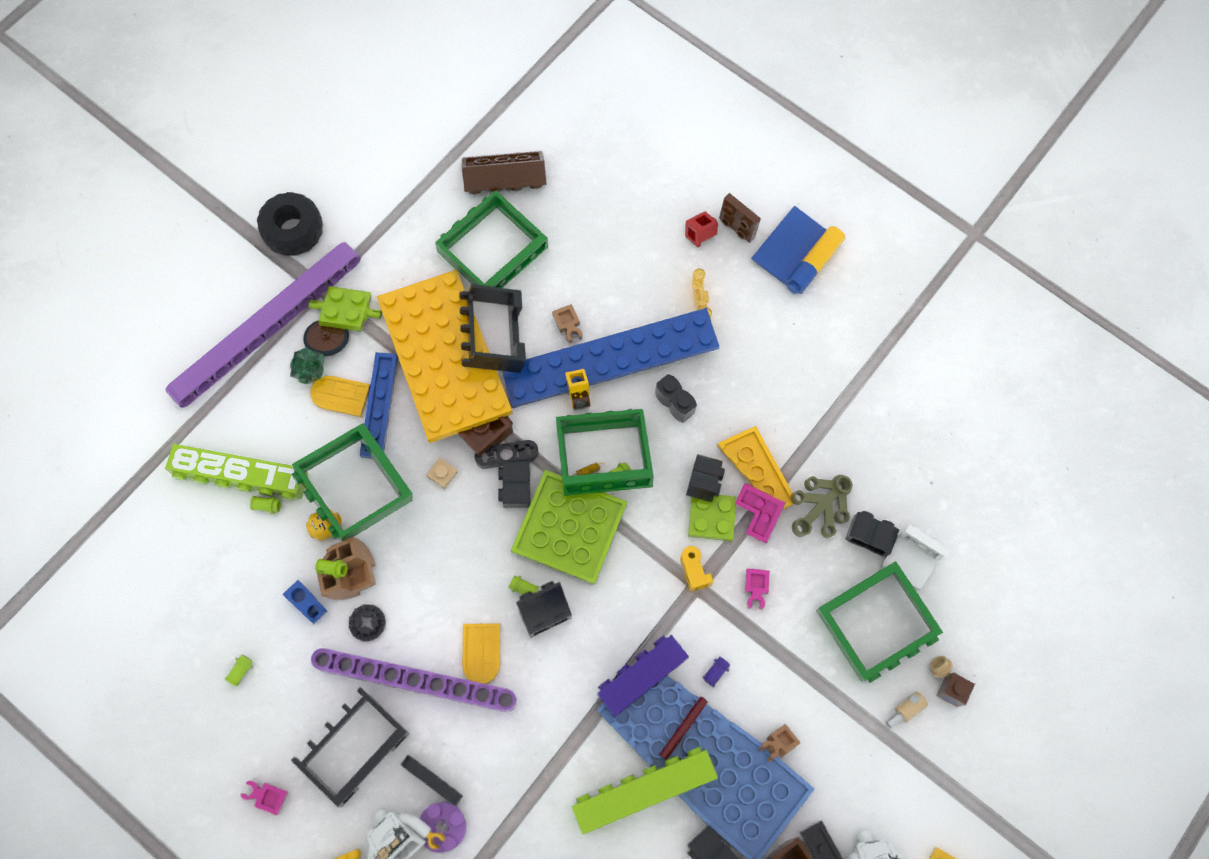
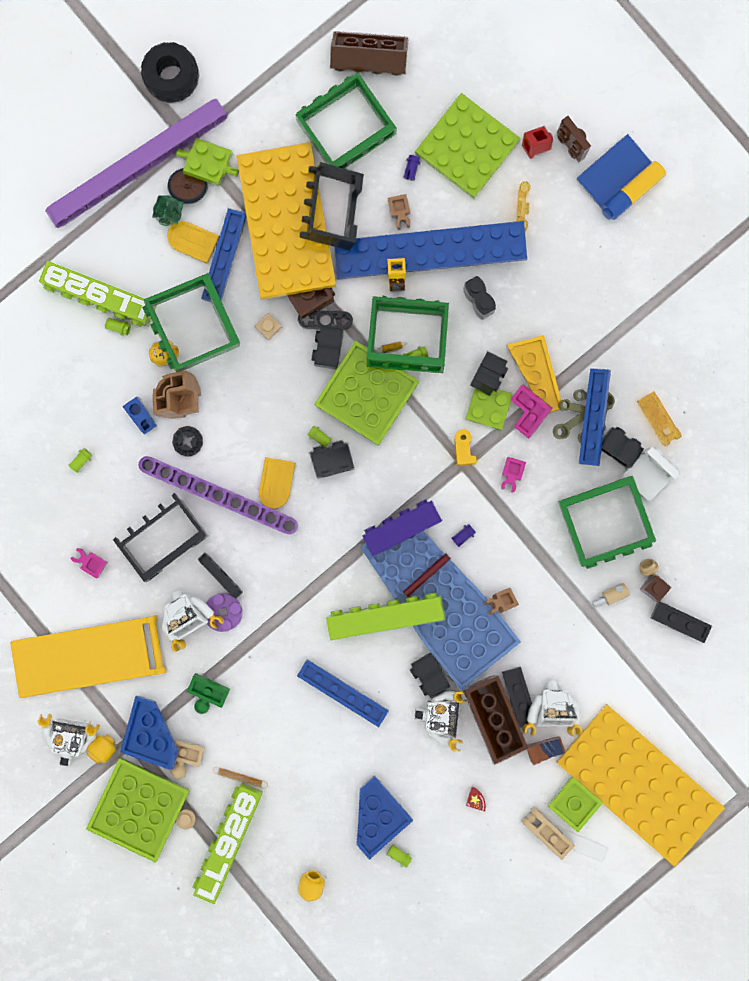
camera: 20 degrees right, 15 degrees up
lime pin [315,559,347,579] -> none
none -> dark purple pin [403,155,421,181]
none -> lime plate [415,93,521,199]
none -> blue plate [579,368,611,466]
none -> clear yellow plate [637,391,682,447]
none -> black plate [650,601,712,643]

